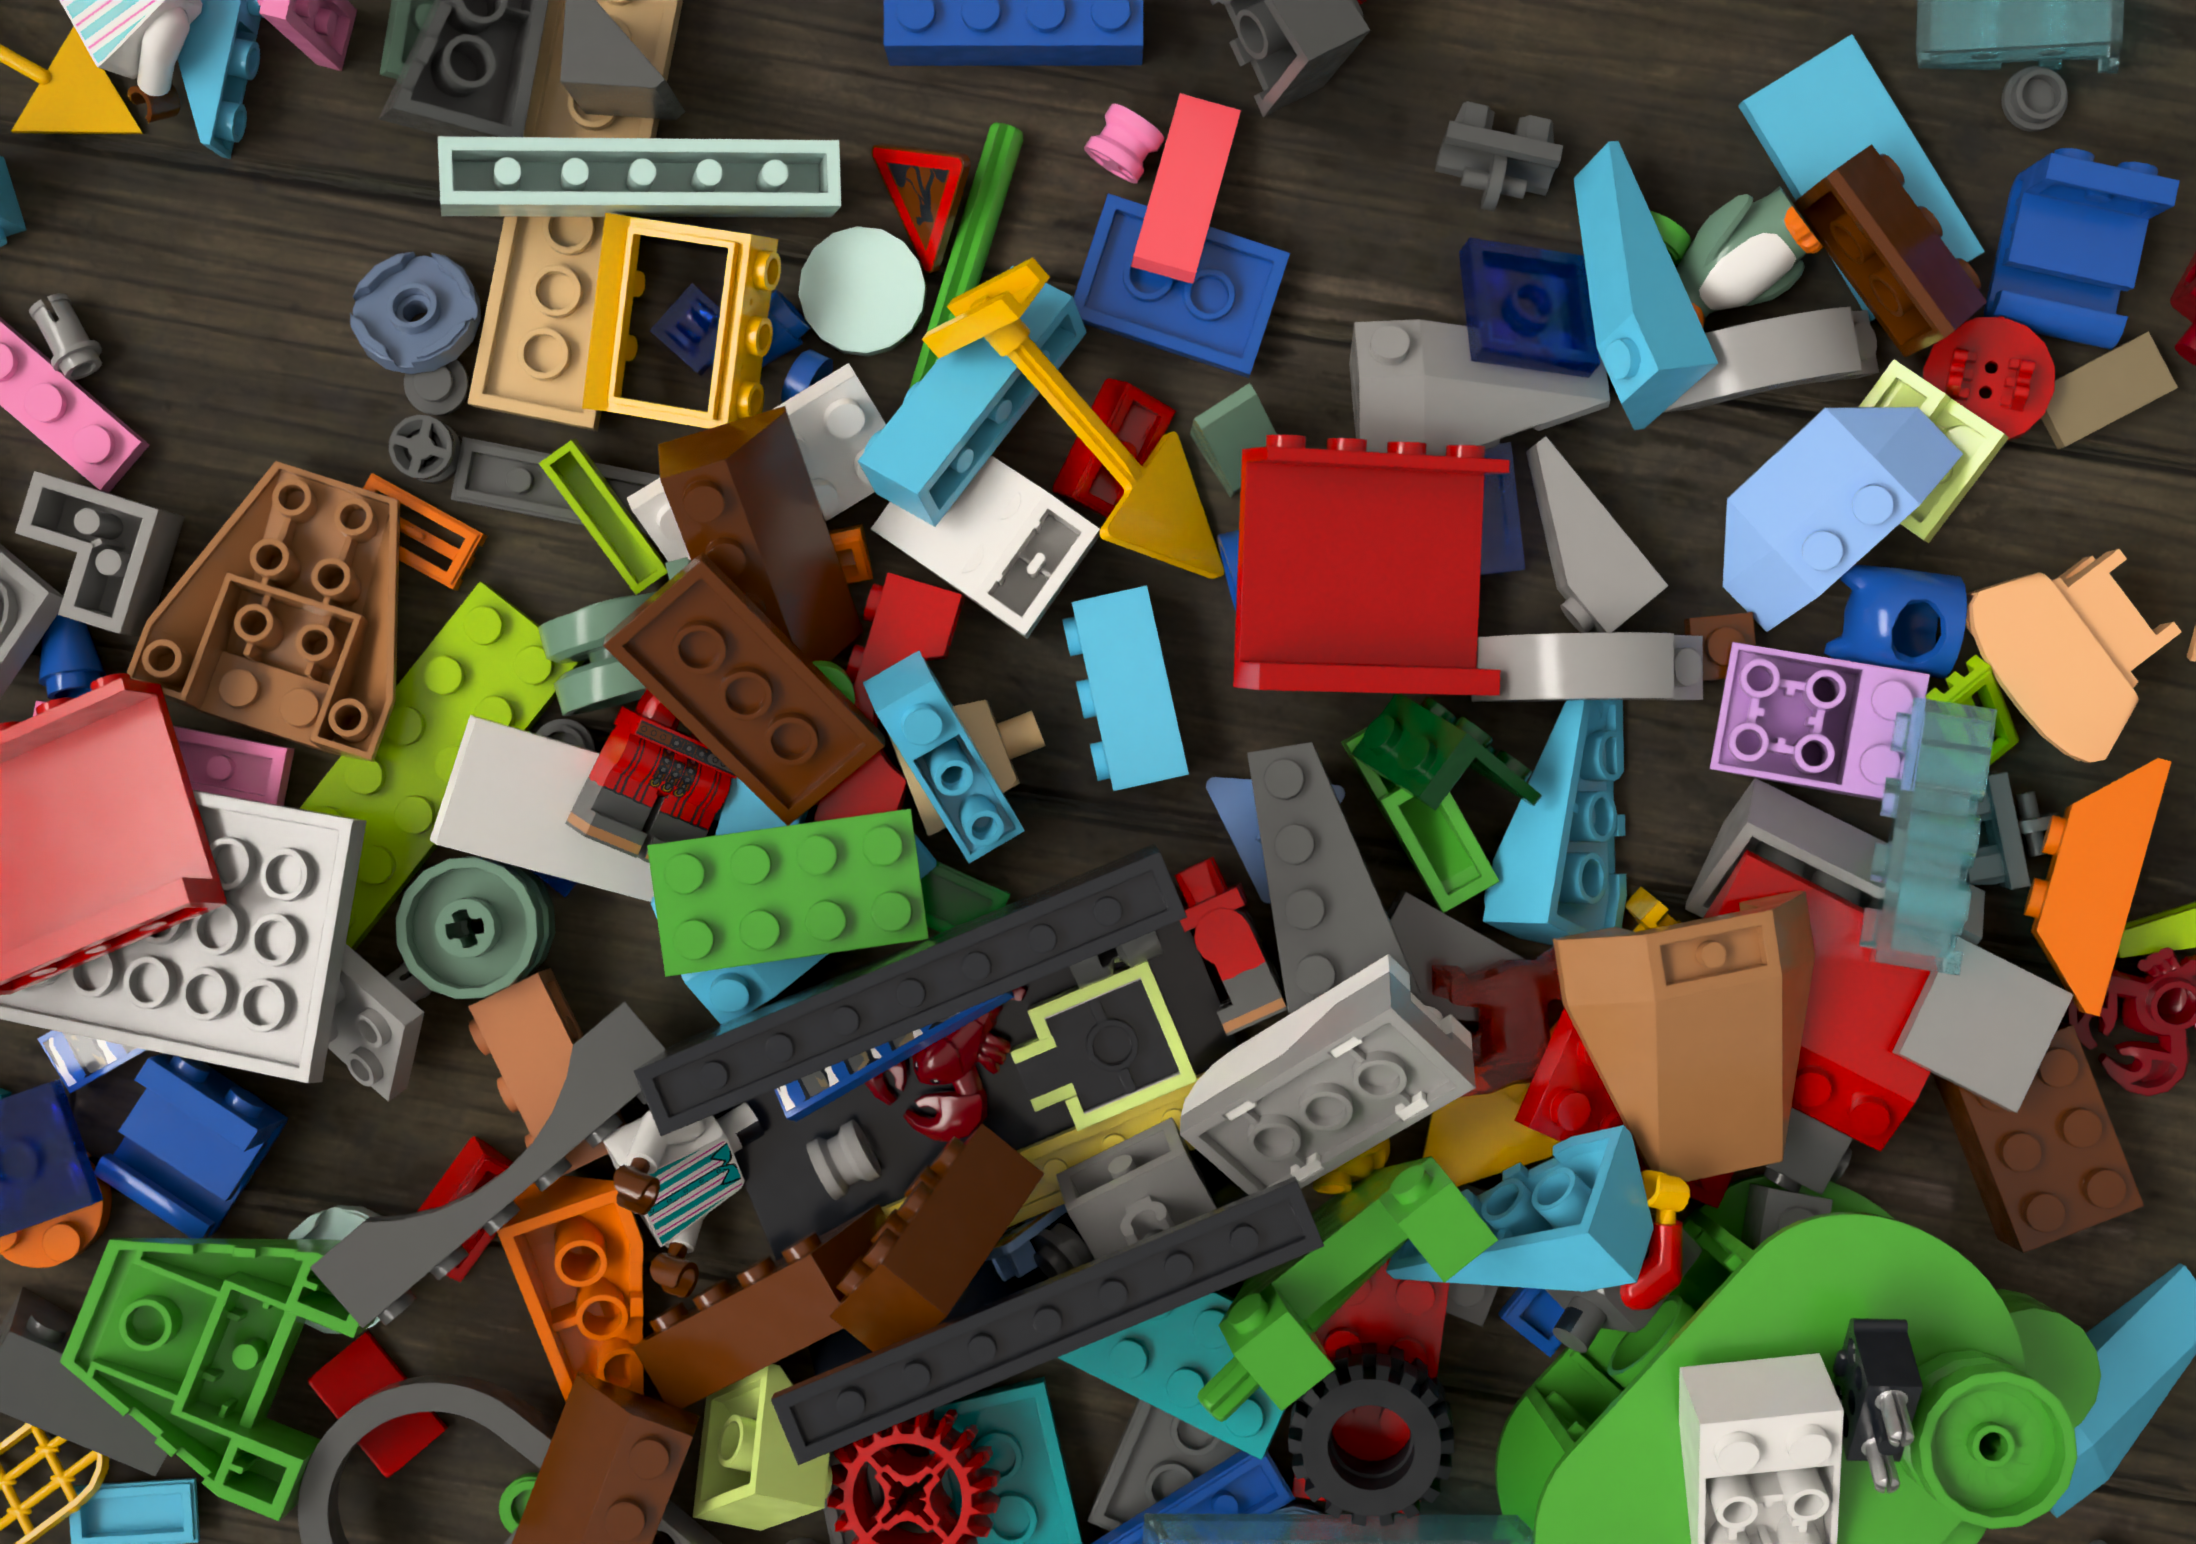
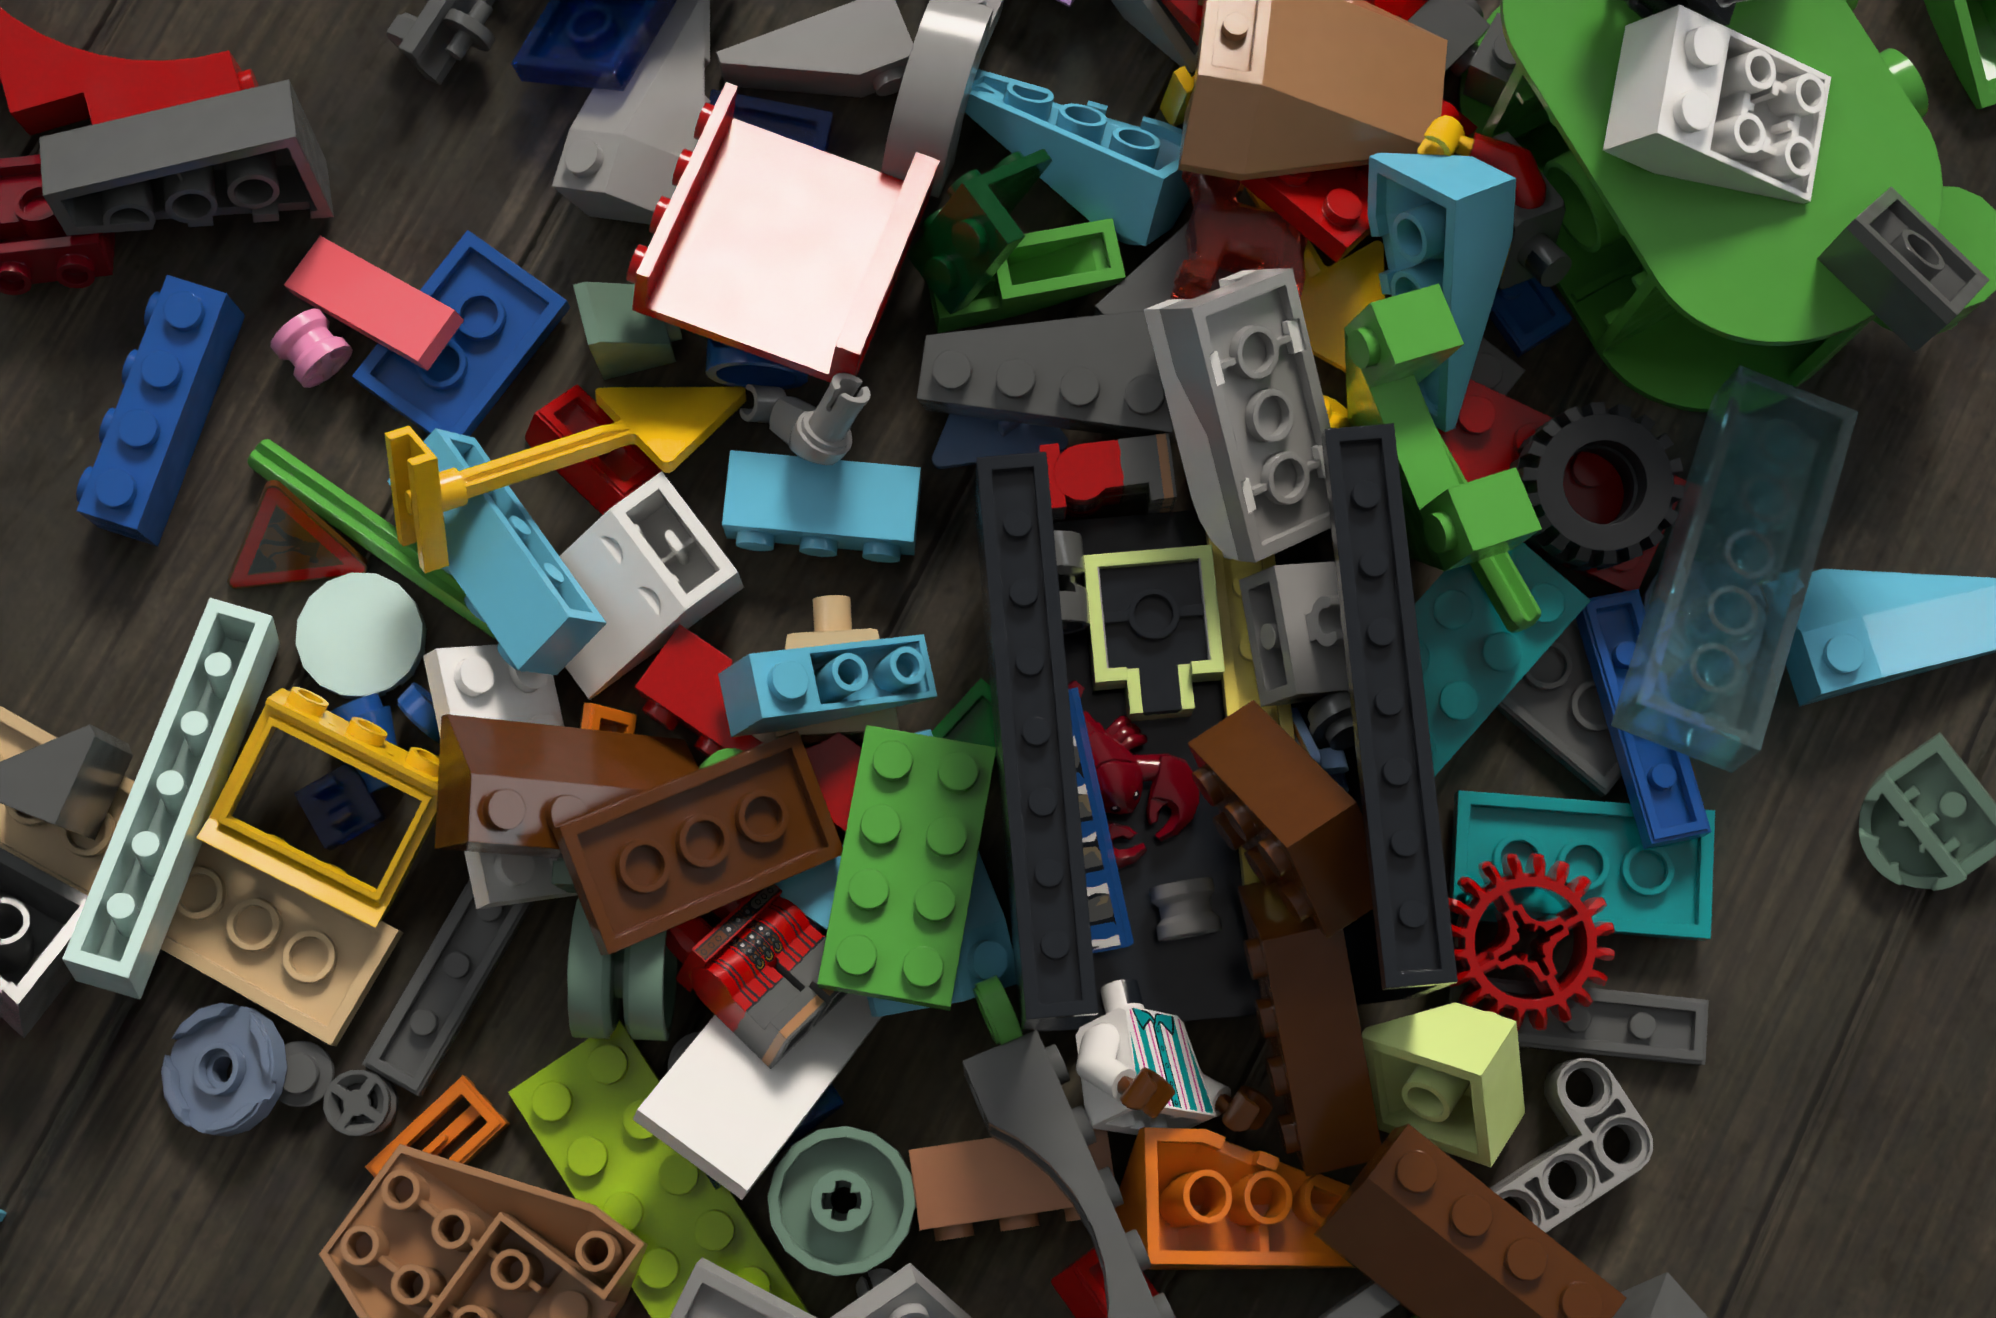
camera: 80 degrees left, 10 degrees down
lime piece [539,438,667,595] -> none
none -> light grey arm [740,373,871,465]
none -> bright green tile [973,975,1023,1045]

